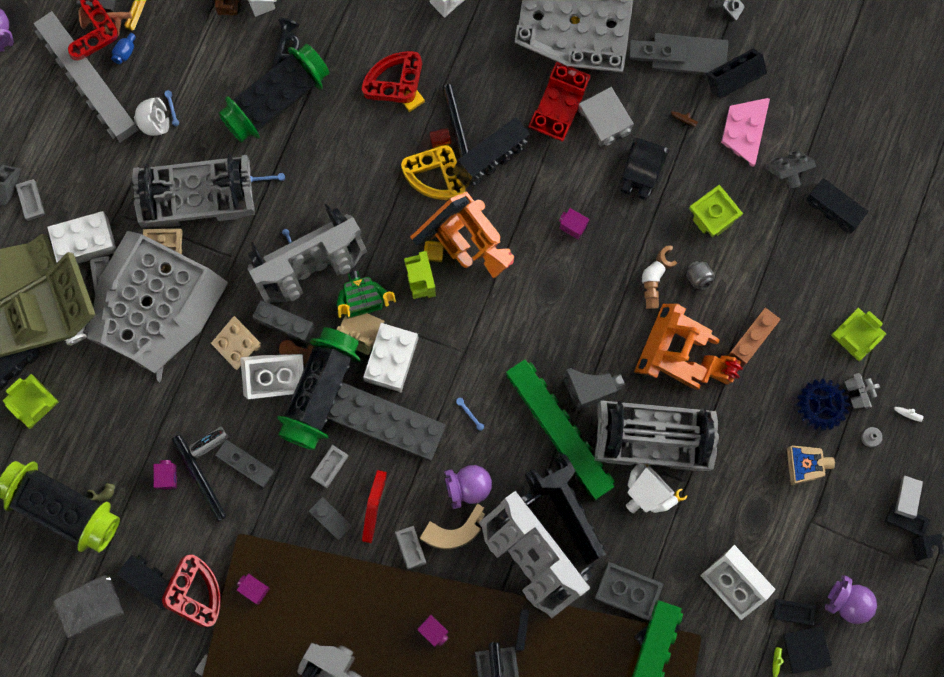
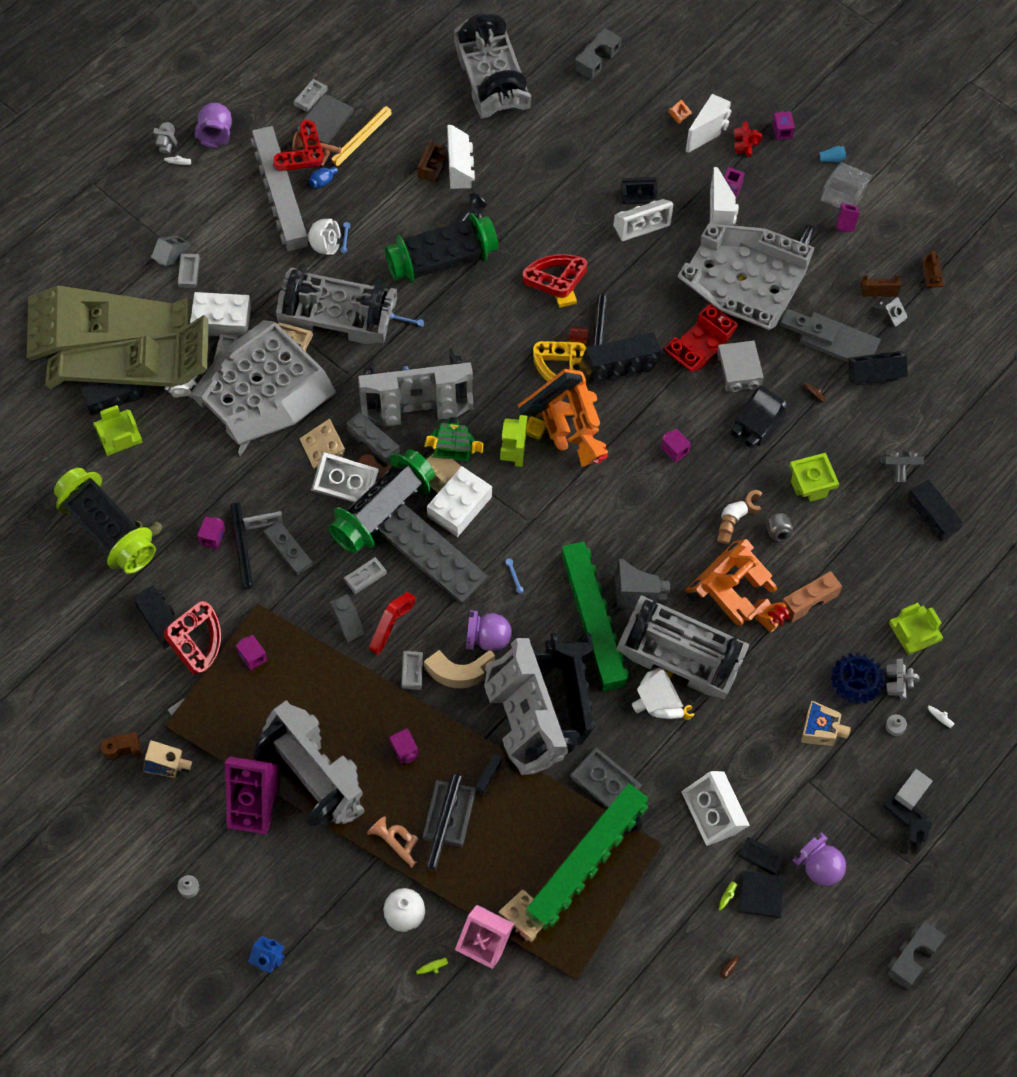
camera: 20 degrees right, 15 degrees down
clear slope [53,575,124,638] -> none
bright pink wing [721,98,770,167] -> none

